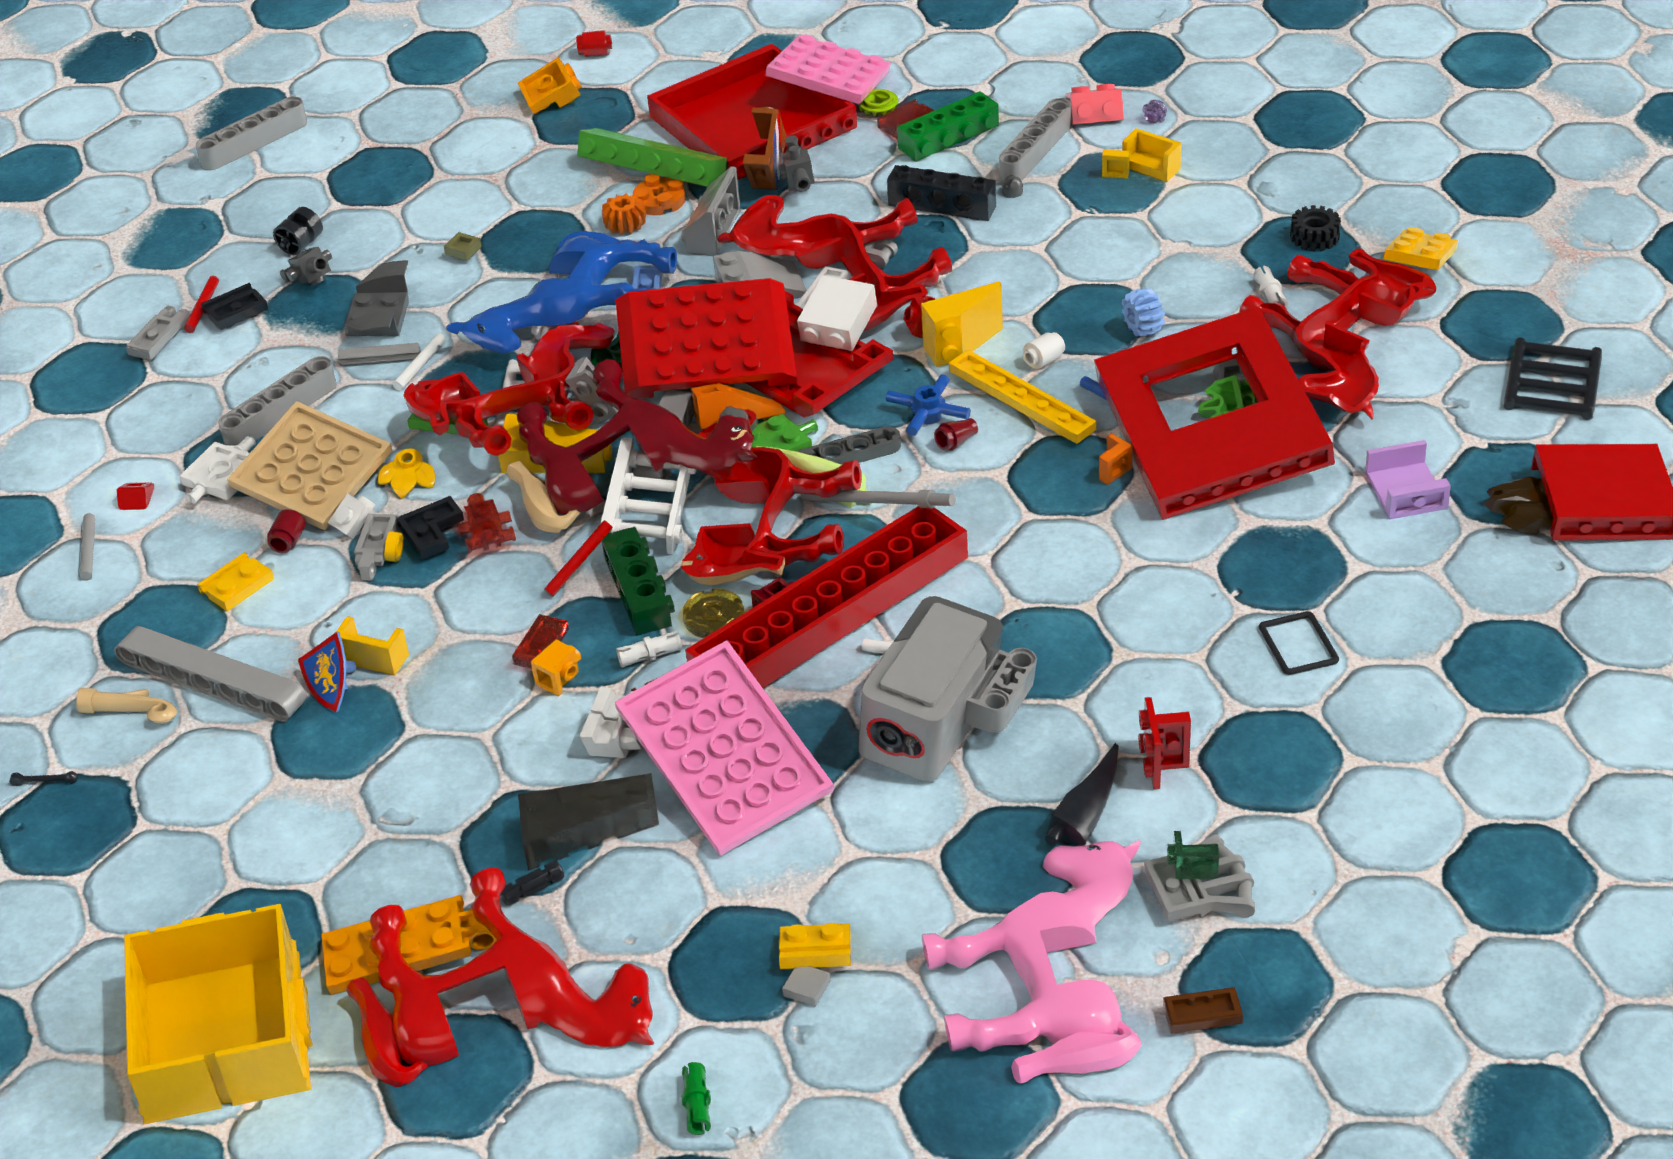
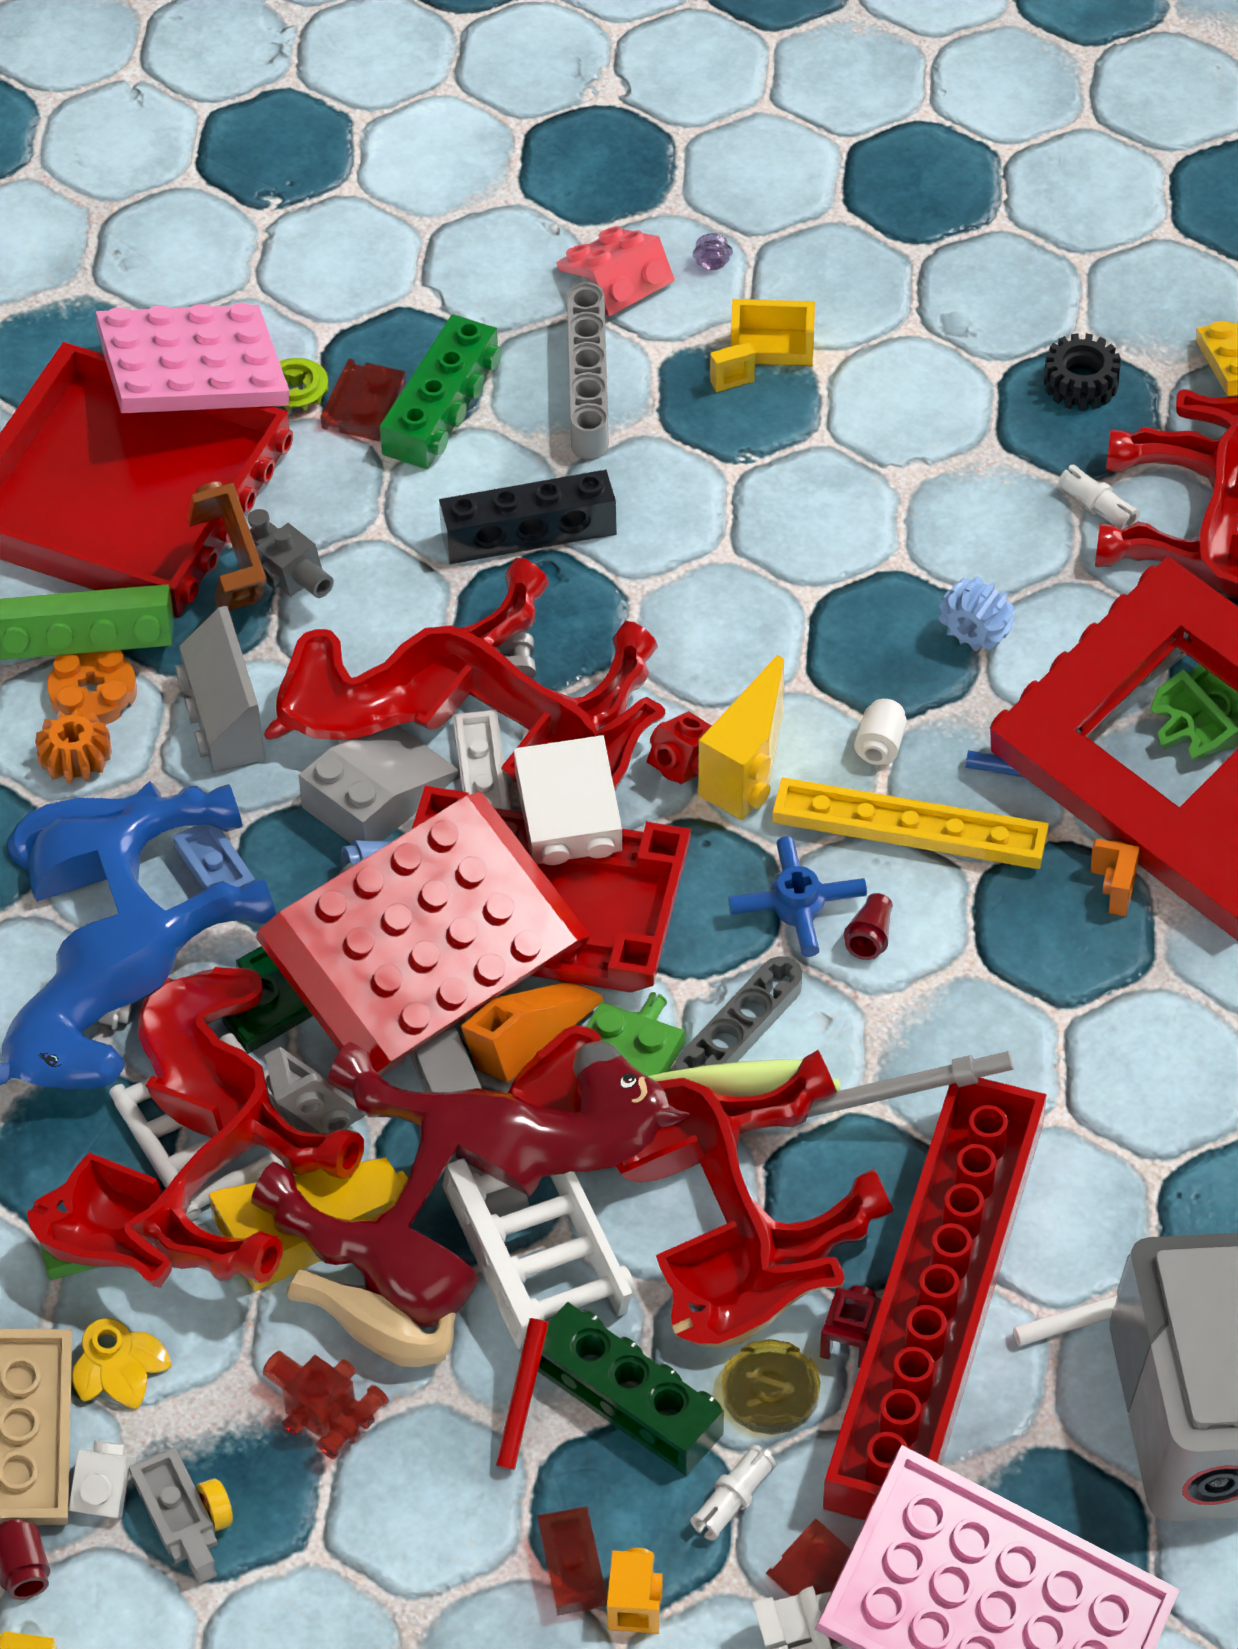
camera: 35 degrees left, 10 degrees up
black plate [396,496,464,560] -> none
dark grey hinge [1002,175,1023,198] -> none

